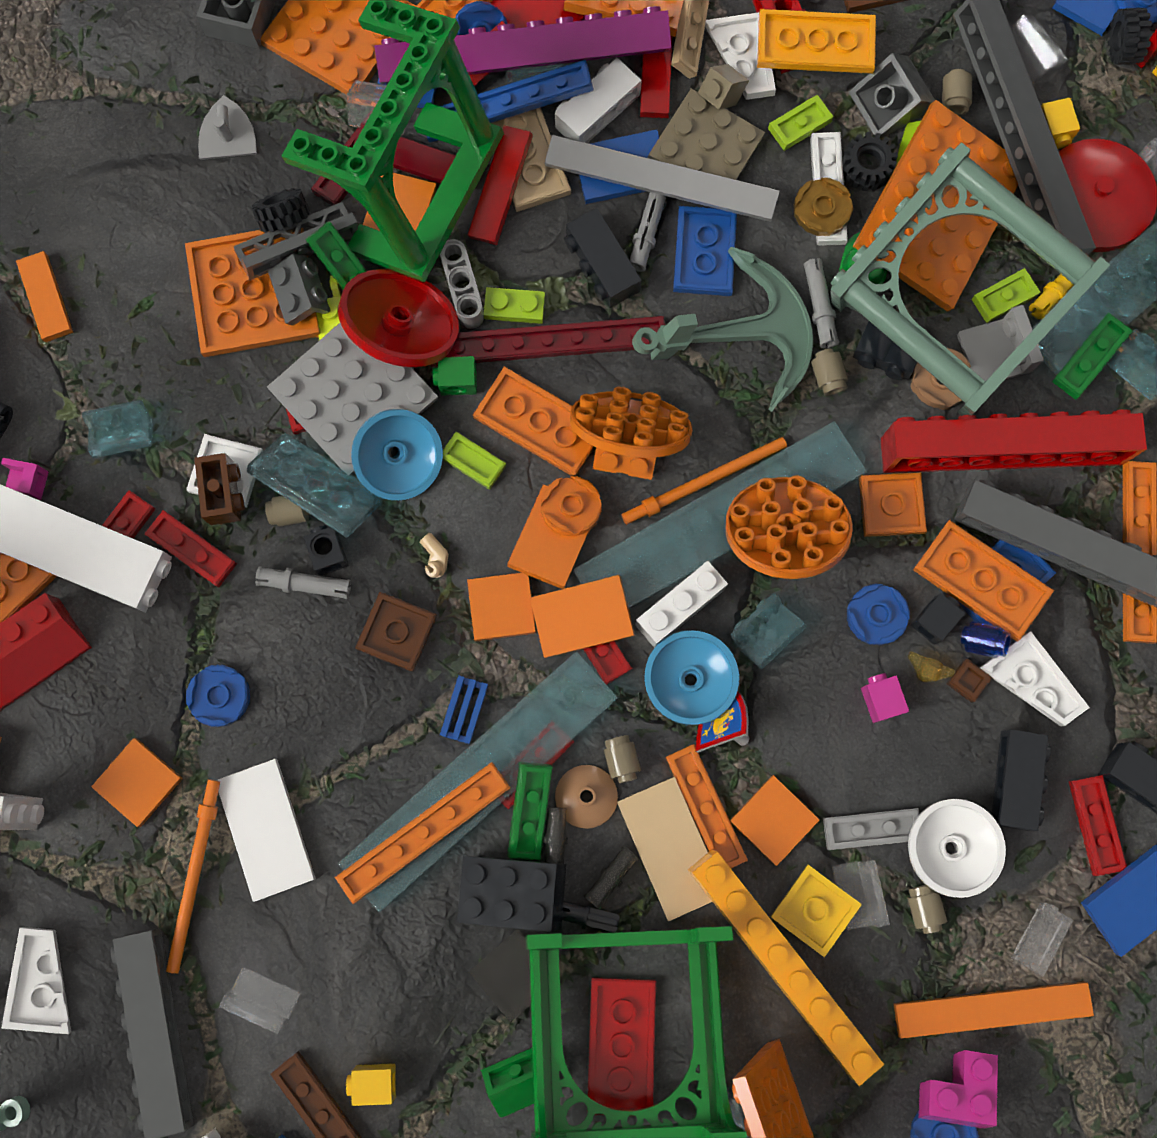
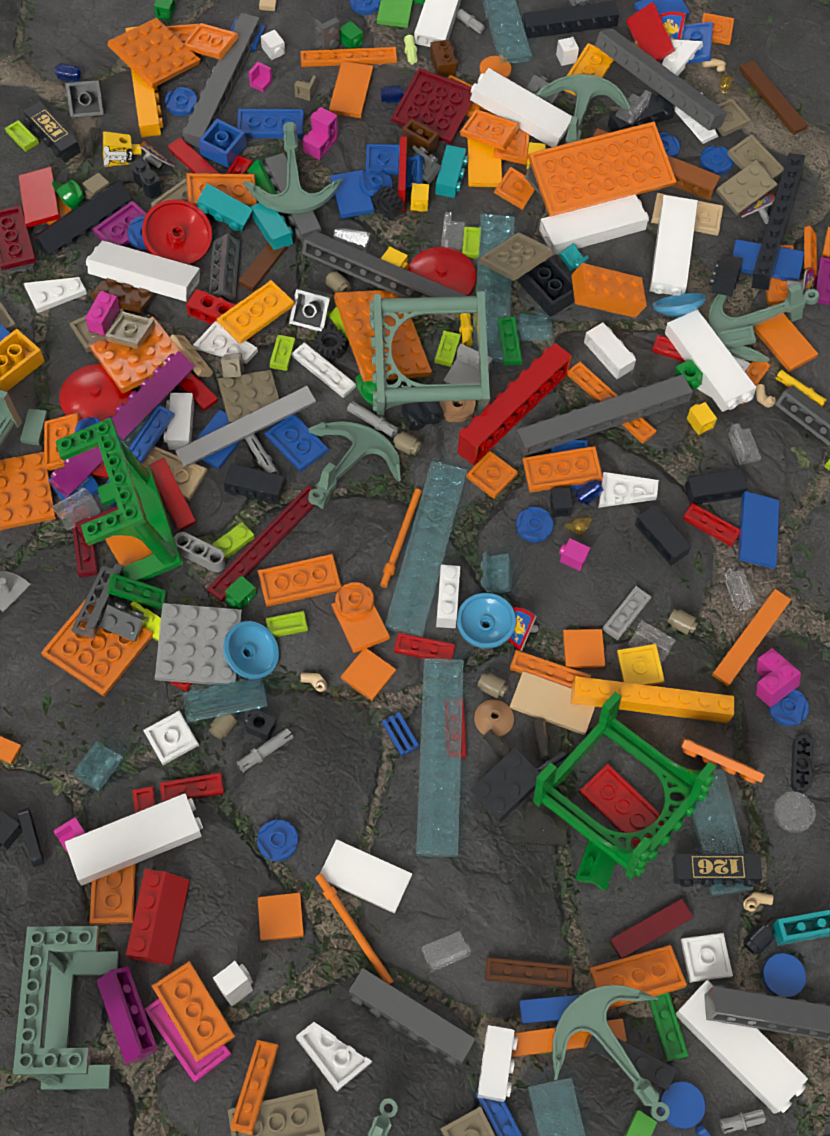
camera: 50 degrees left, 15 degrees down
reddish brown brick [194,453,245,526] -> none
black tyre [251,188,310,233] -> none
orange tile [335,762,511,904] -> none
red dish [338,269,459,367] -> none
yellow brick [346,1064,396,1106] -> none
reddish brown plate [355,592,437,672] -> none
green tile [507,762,553,860] -> none
orange tile [530,575,635,658] -> none
orange bracket [570,387,692,480] -> none
orange bracket [725,475,853,579] -> none
pearl gold tile [793,178,853,236] -> none
white dish [908,799,1006,898] -> none
reddish brown tile [947,659,992,703] -> none

